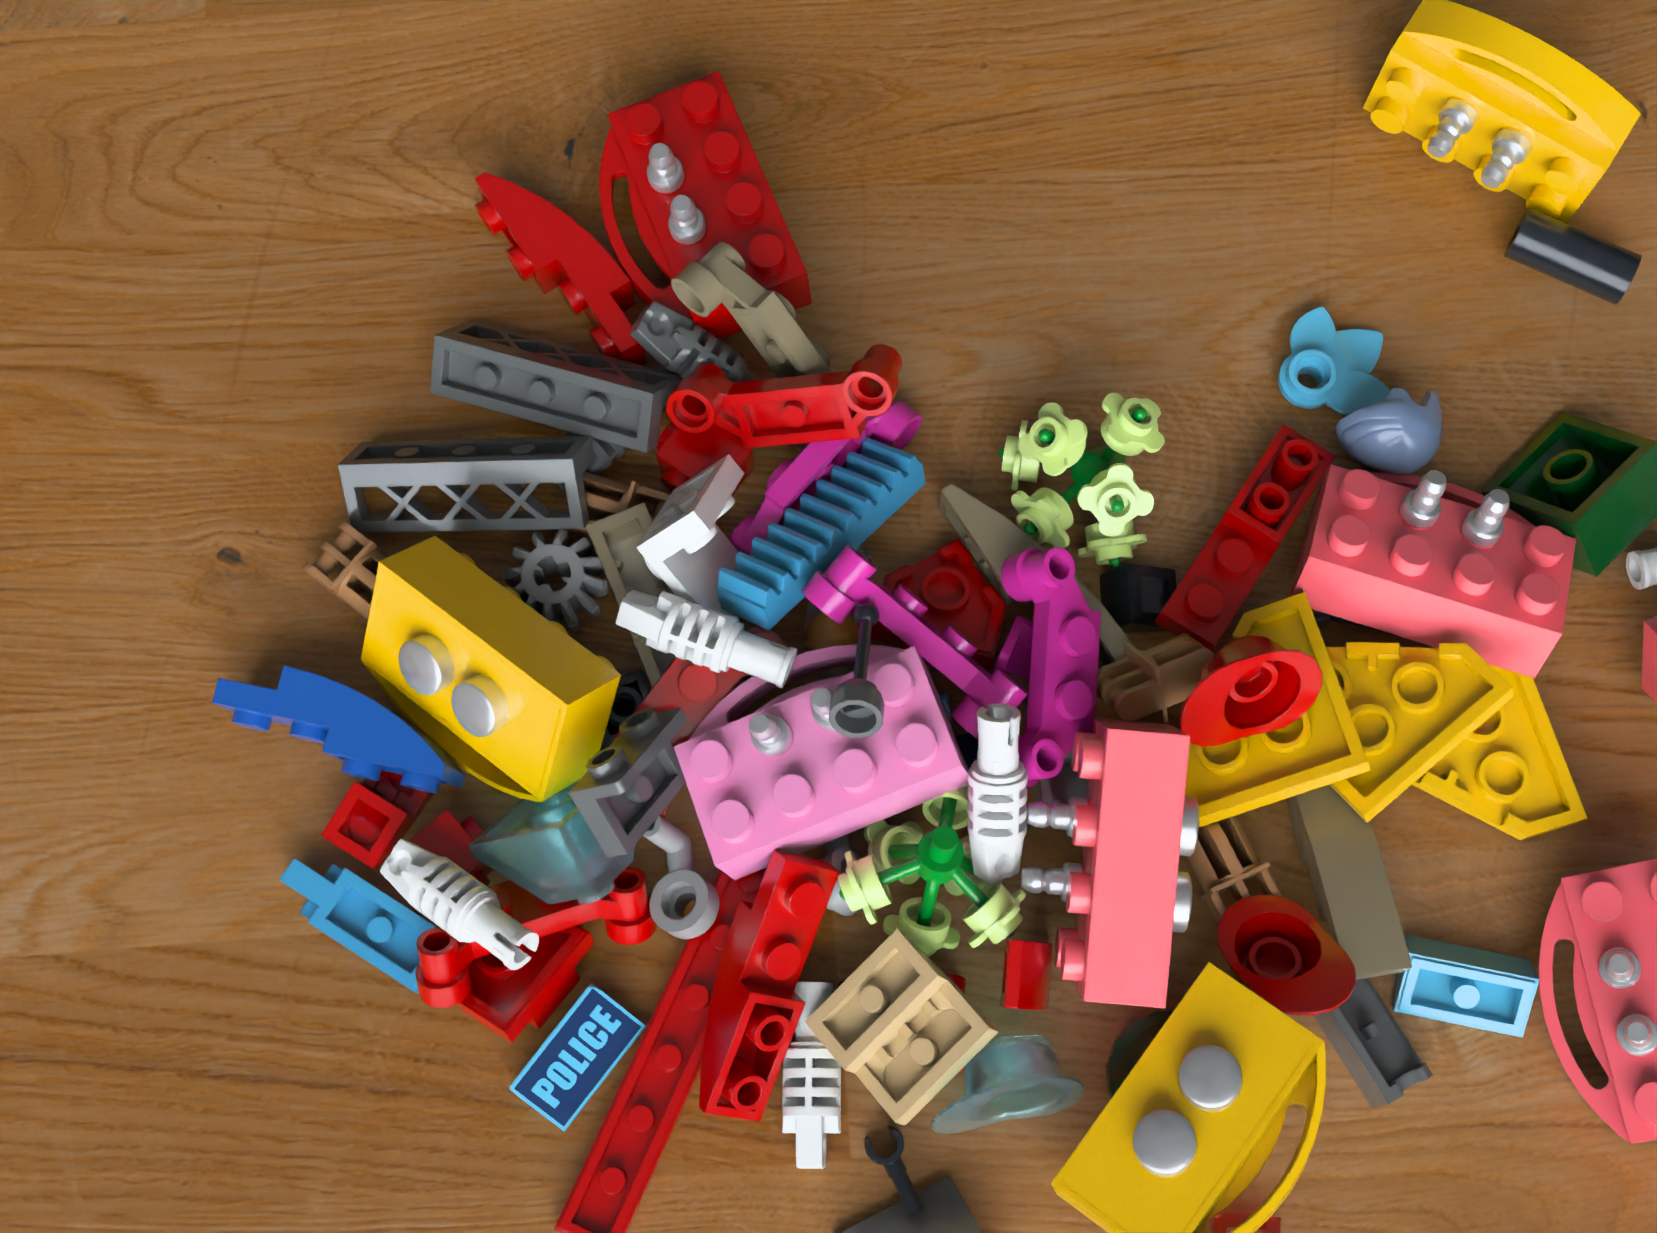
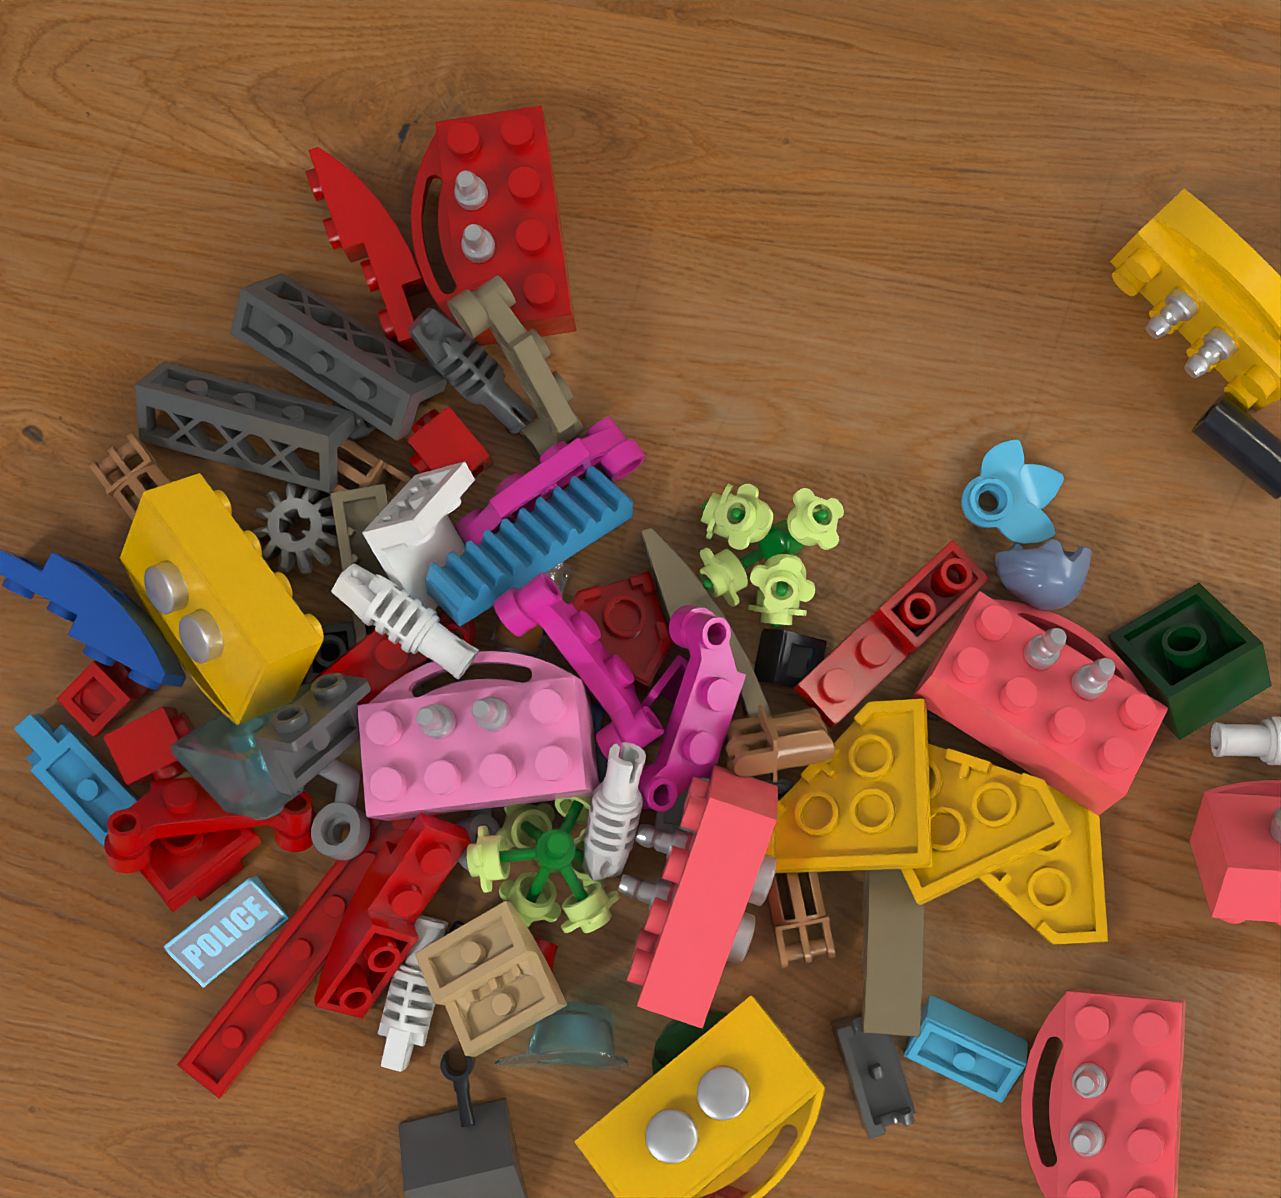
camera: 10 degrees right, 10 degrees up
white hinge [380,839,539,970] -> none
red plate [666,344,902,448] -> none
dark grey hinge [829,602,885,738] -> none
red slope [1000,939,1053,1010] -> none
red piece [1180,635,1322,747] -> none
red piece [1217,894,1356,1015] -> none

